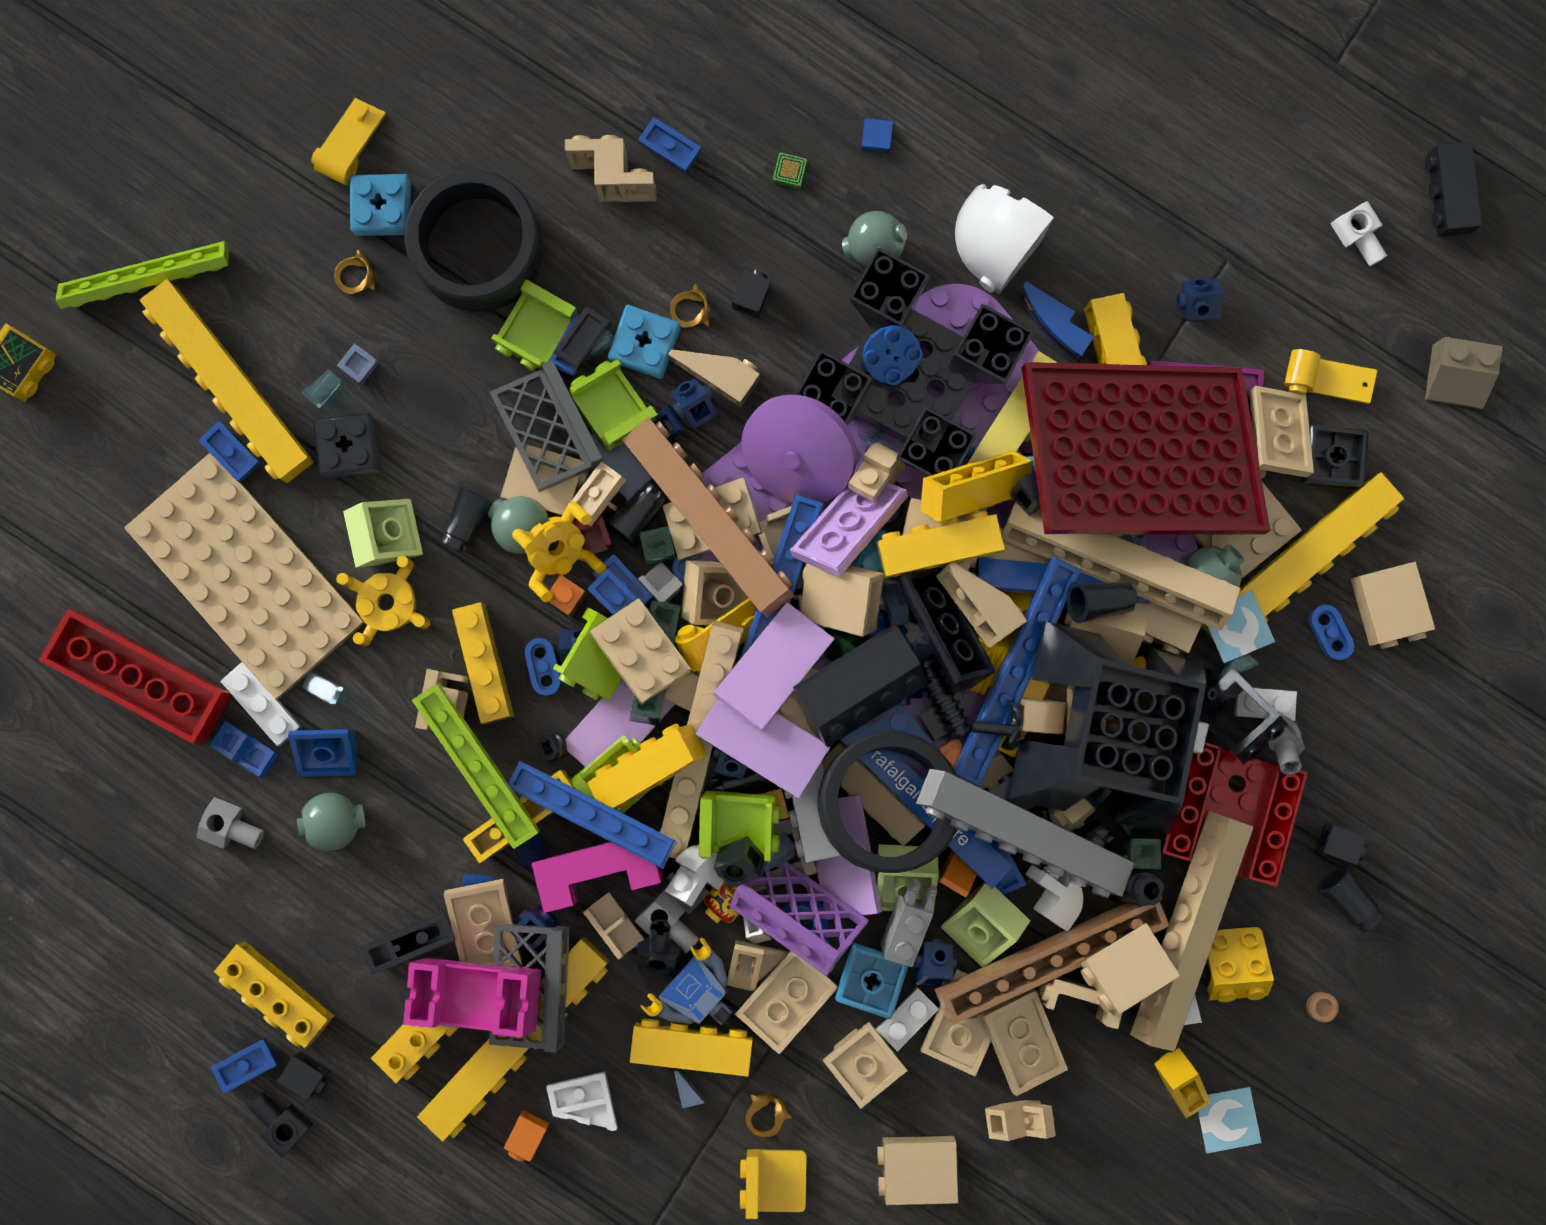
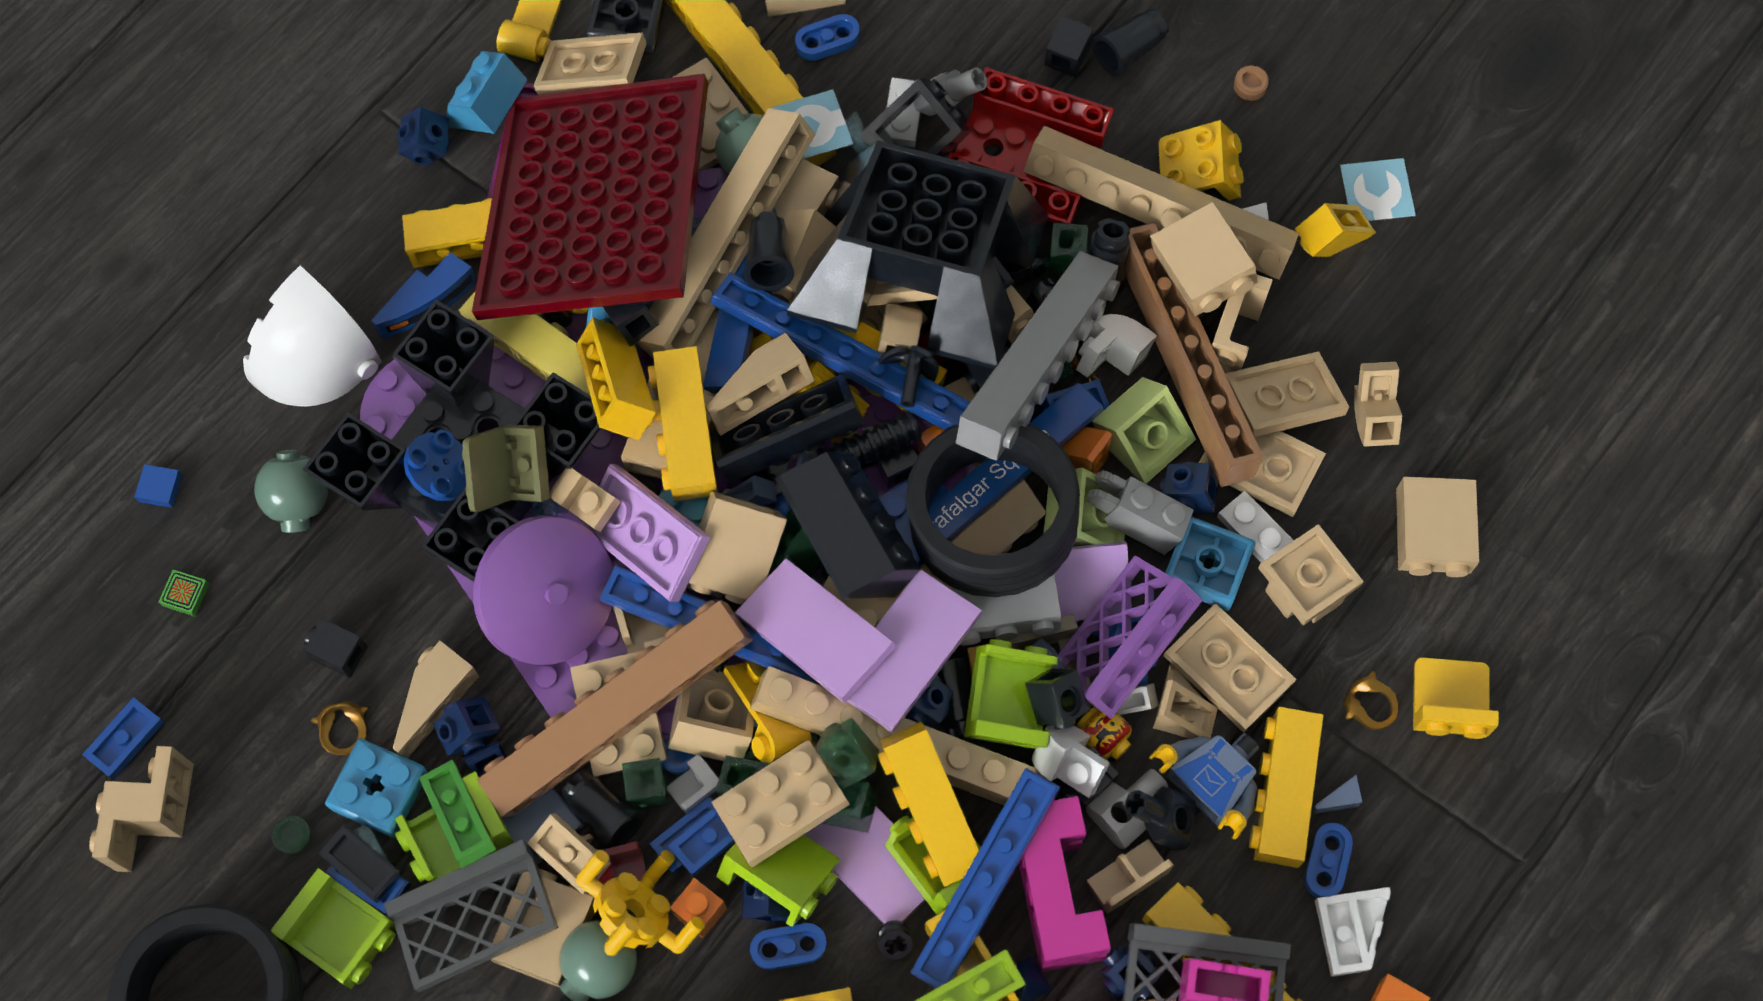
camera: 85 degrees left, 15 degrees down
none -> clear green plate [272,816,311,854]
none -> bright green plate [419,759,497,868]
none -> dark azure slope [446,51,528,134]
none -> olive bracket [462,424,550,512]
none -> clear green brick [817,717,879,788]
none -> blue plate [1304,823,1353,898]

